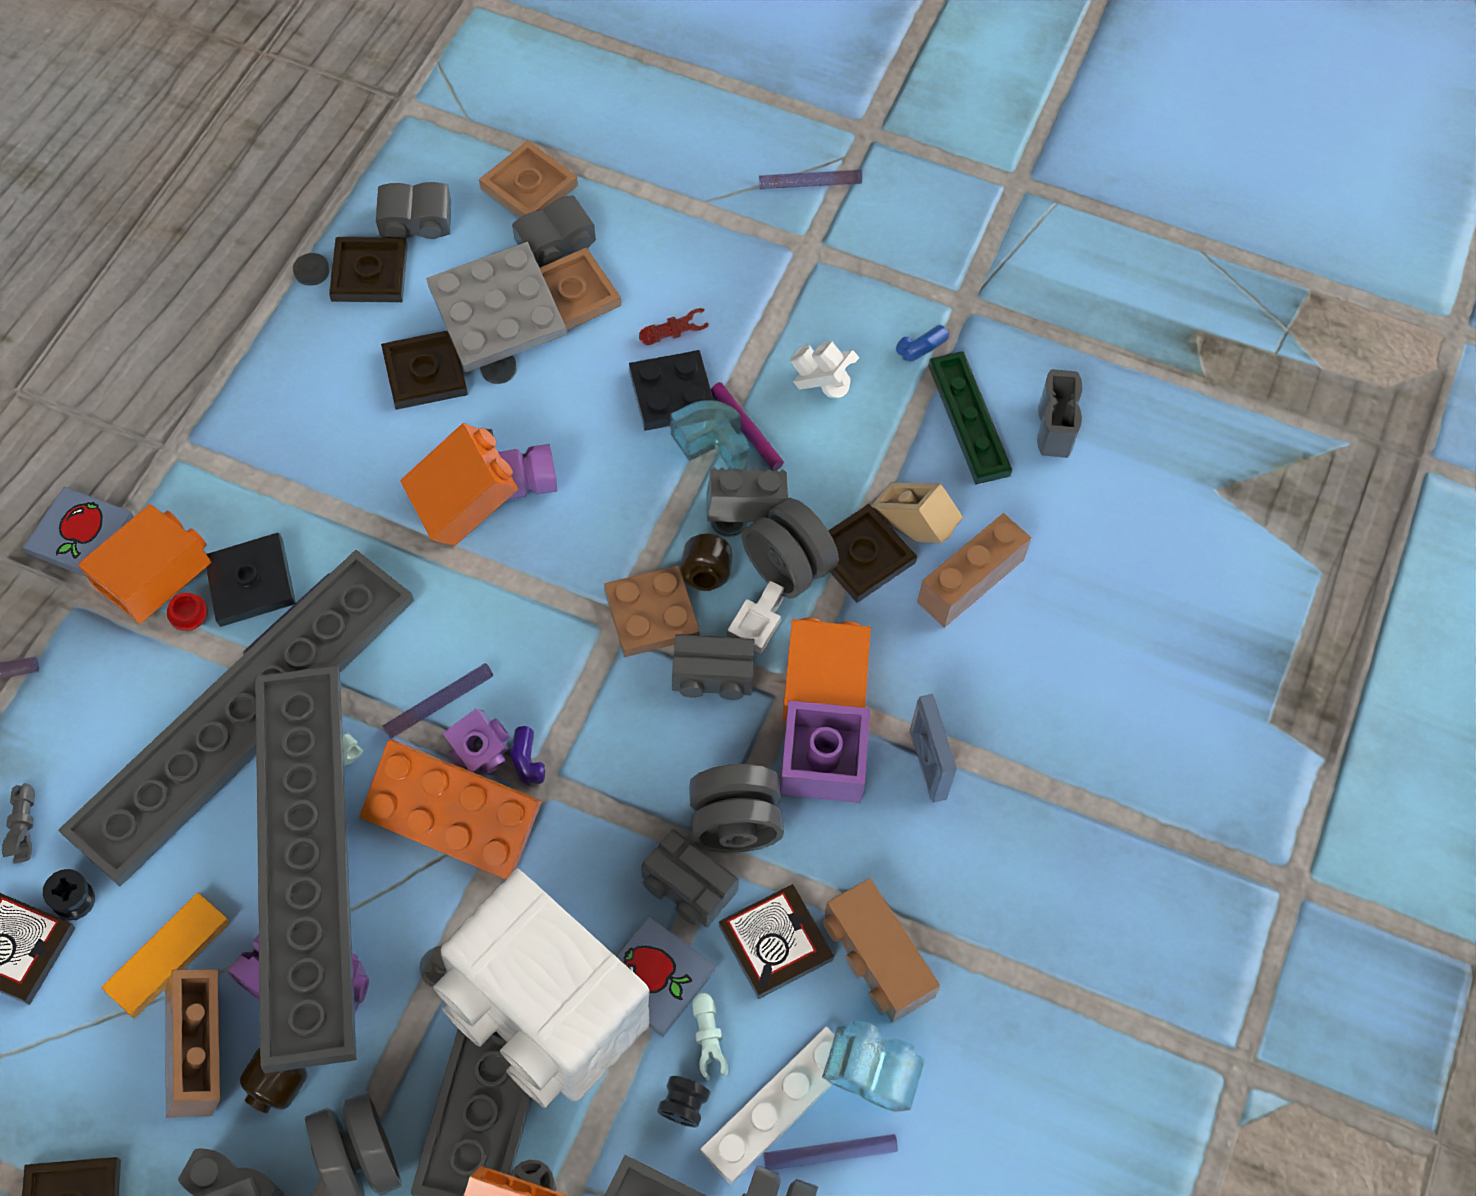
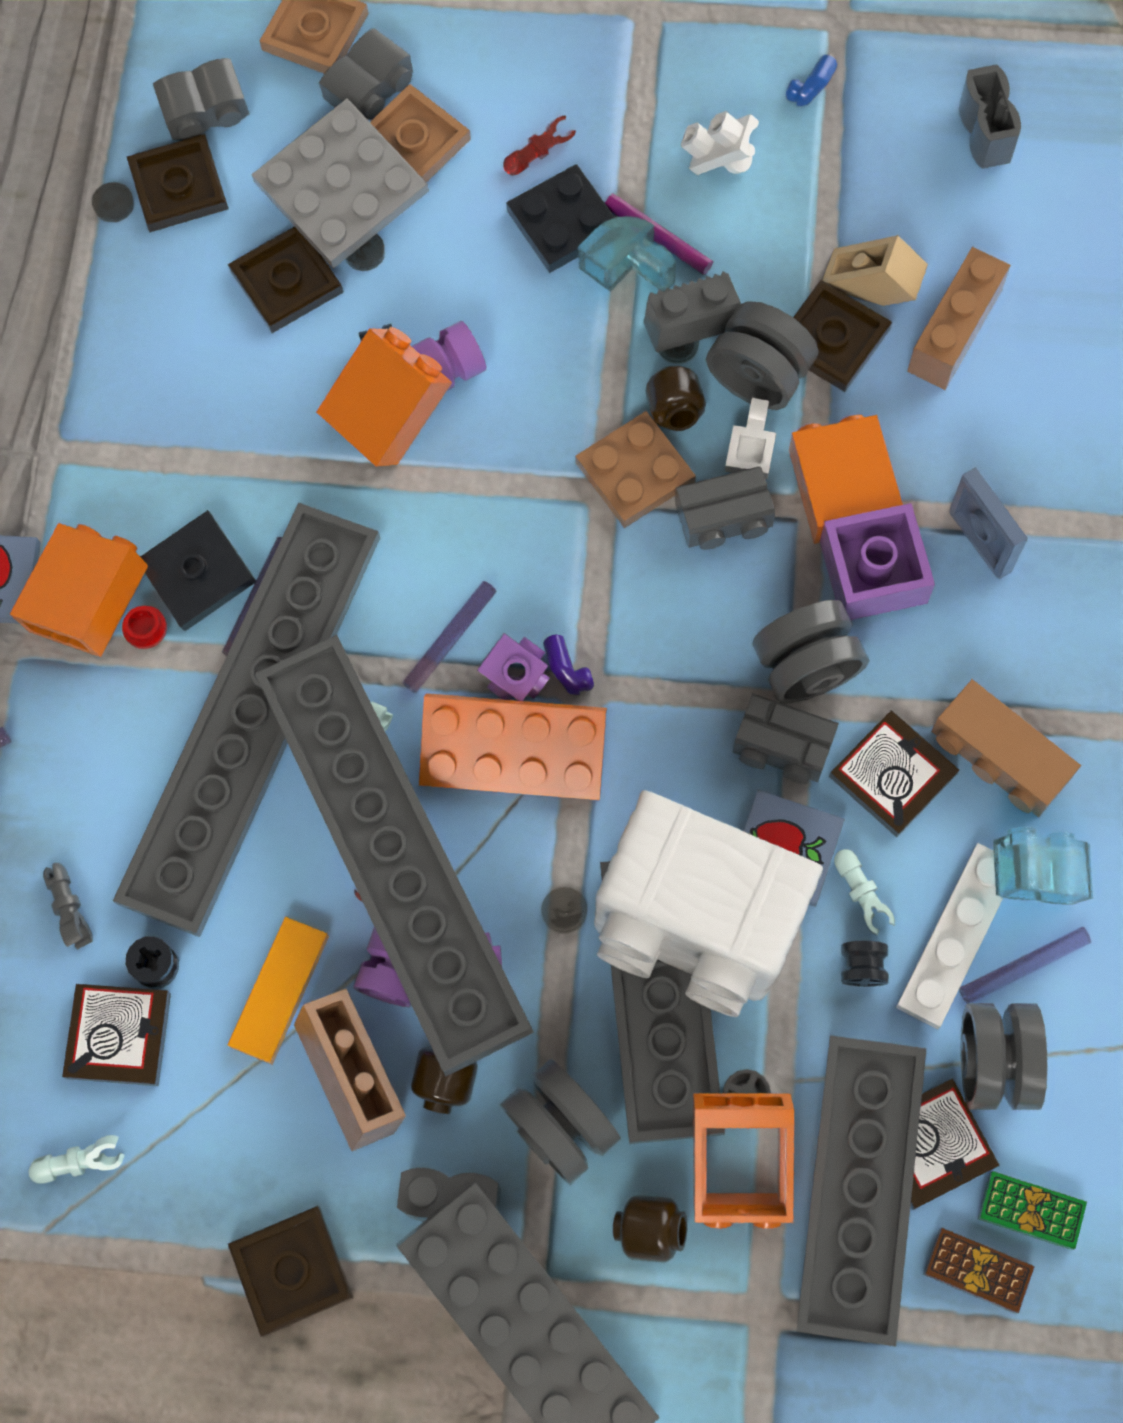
camera: 10 degrees left, 10 degrees up
dark green tile [928,351,1012,485] -> none

